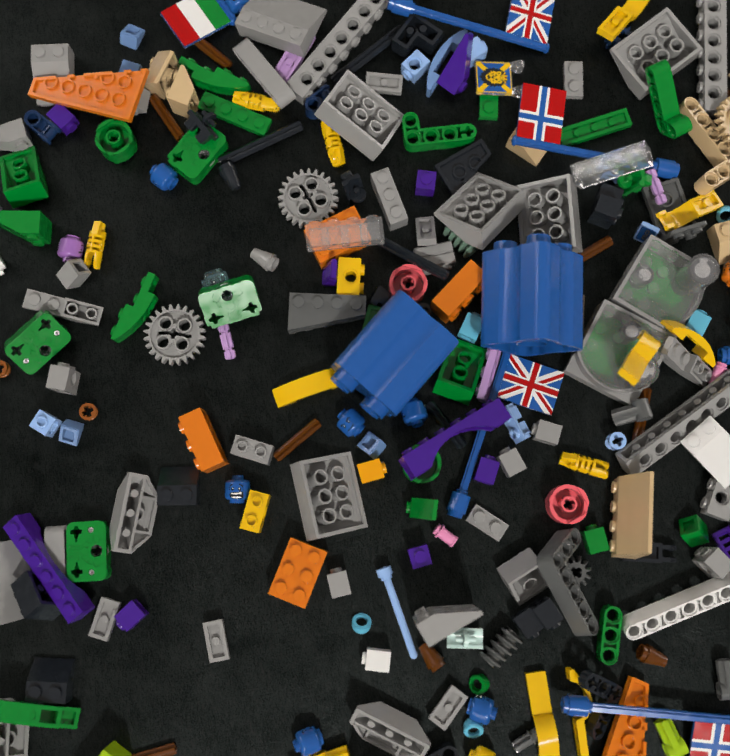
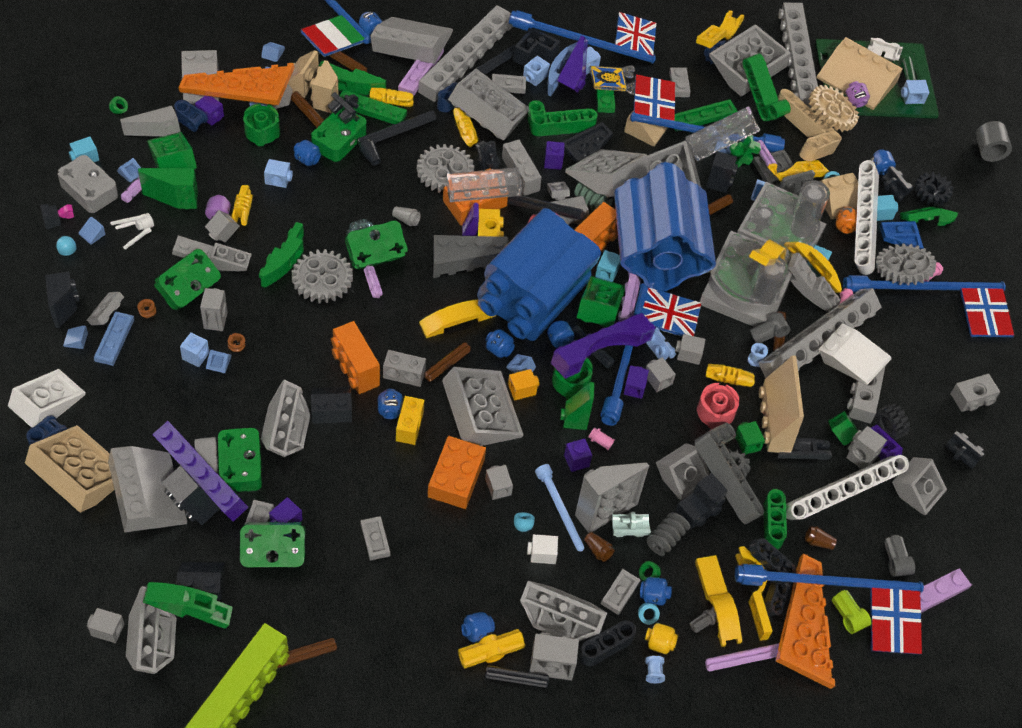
camera: 10 degrees left, 25 degrees down
light grey beam [232,38,296,109] -> none
light grey plate [465,504,509,542] -> none
none -> green axle [240,522,305,567]
none -> light blue brick [264,159,293,188]

